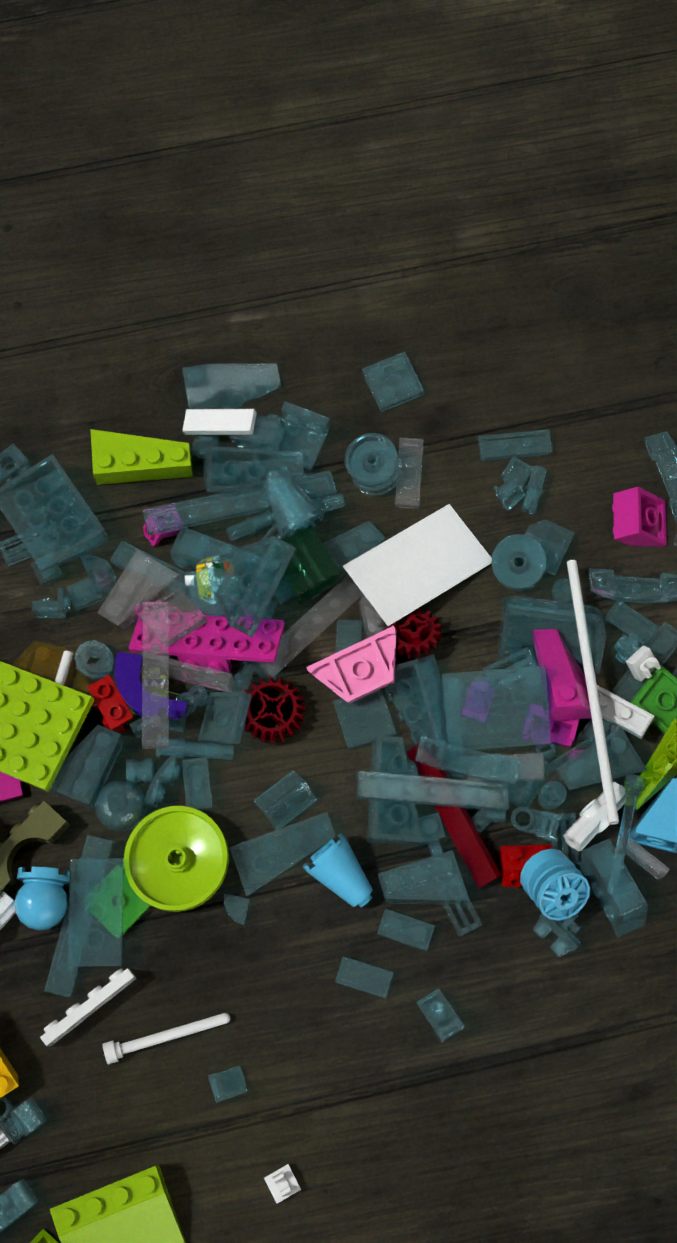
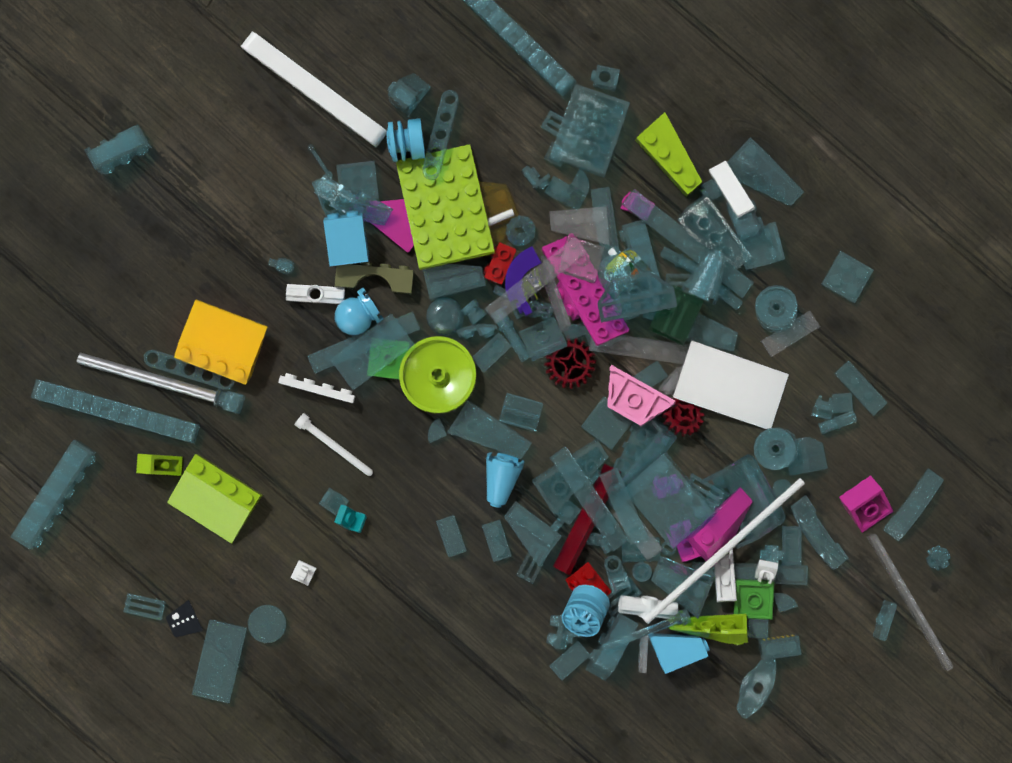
camera: 55 degrees right, 15 degrees up
clear light blue slope [416,988,465,1042] -> none
none -> teal bracket [334,505,367,533]
none -> clear light blue tile [549,641,591,680]

